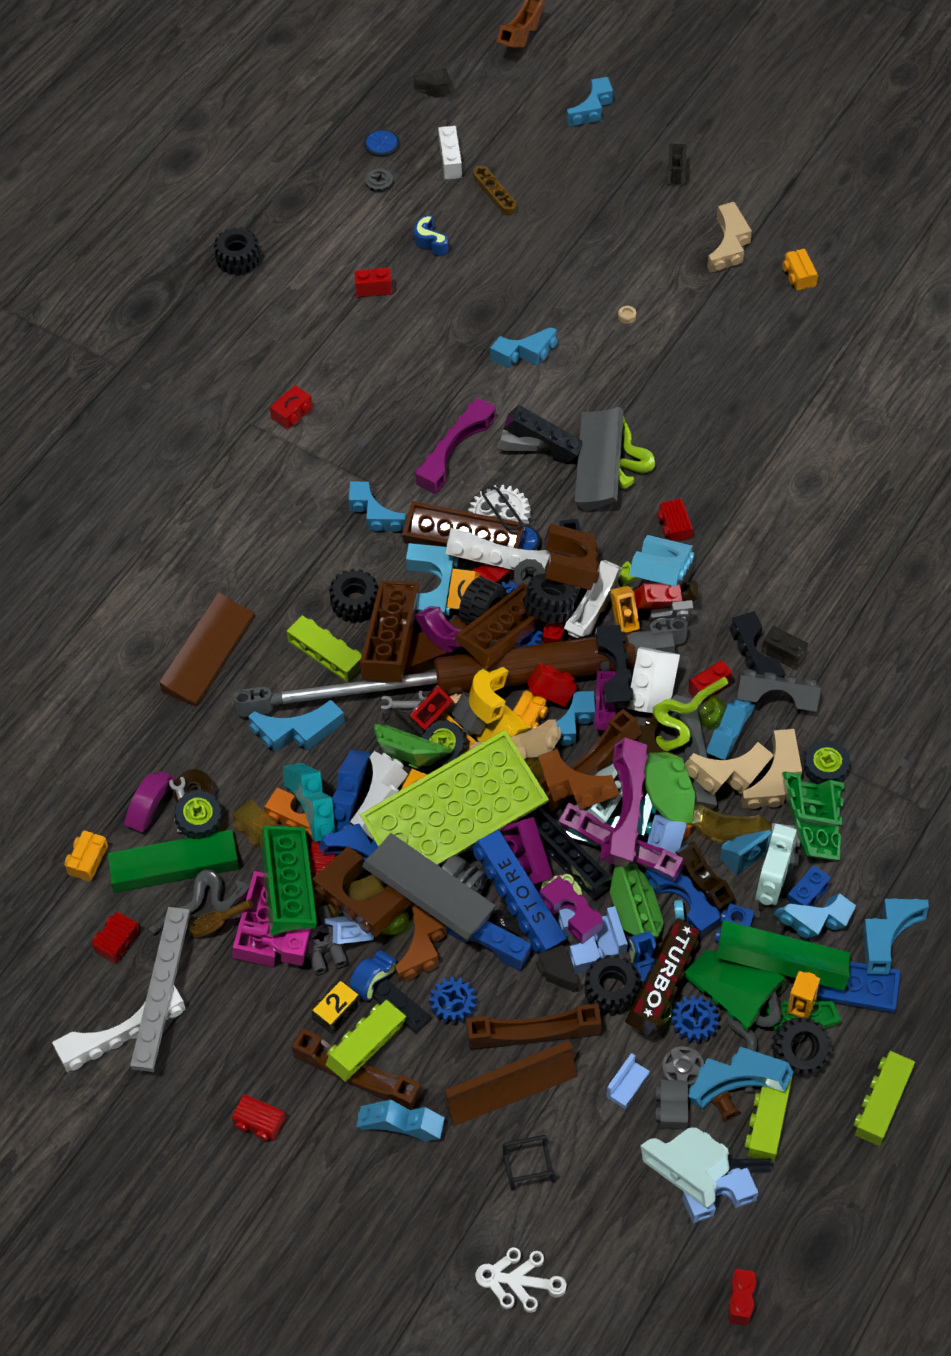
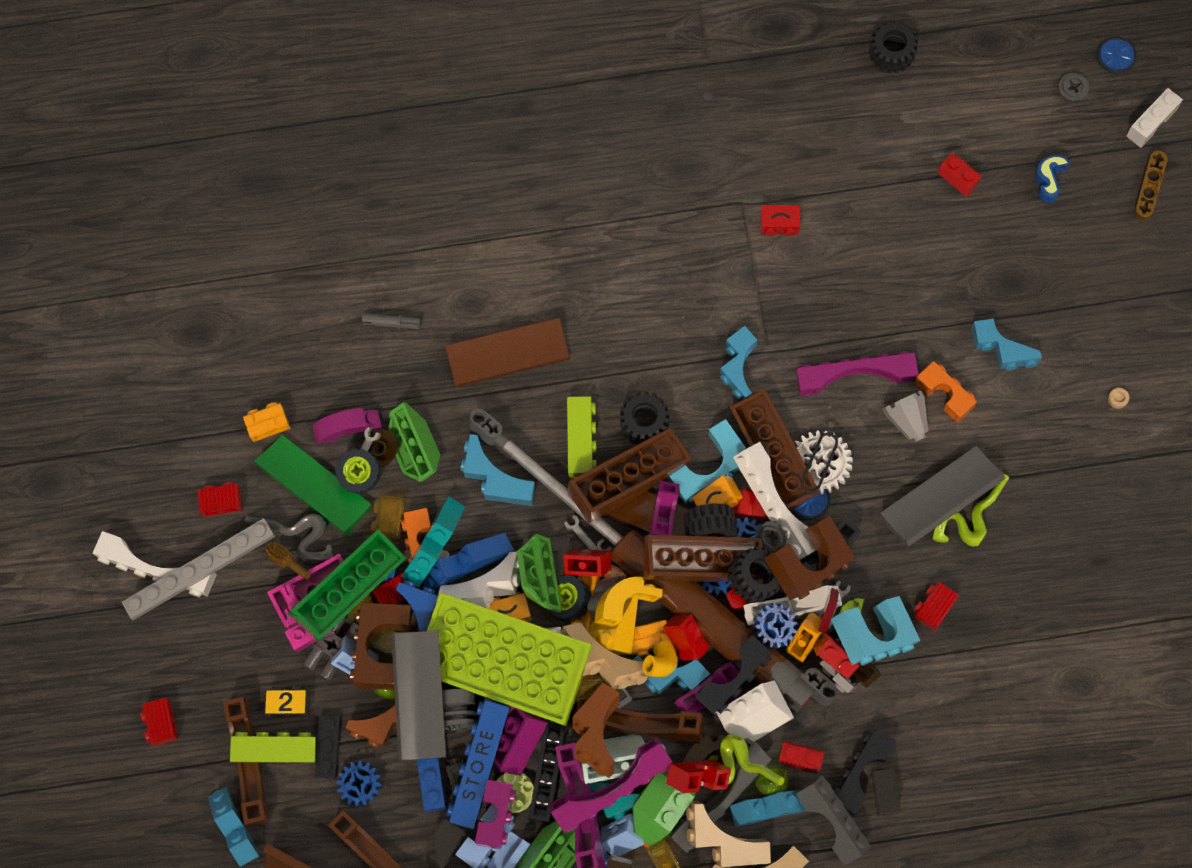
camera: 55 degrees right, 15 degrees up
blue animal [349,950,397,1001] -> none
black arch [503,405,582,464] -> none
none -> dark grey axle [362,313,420,330]
none -> bright green wedge [389,402,440,482]
none -> yellow cylinder [642,640,678,678]
none -> red arch [666,760,731,793]
none -> blue gear [752,603,798,648]
none -> dark red tile [818,588,839,633]
none -> orange arch [915,361,977,423]

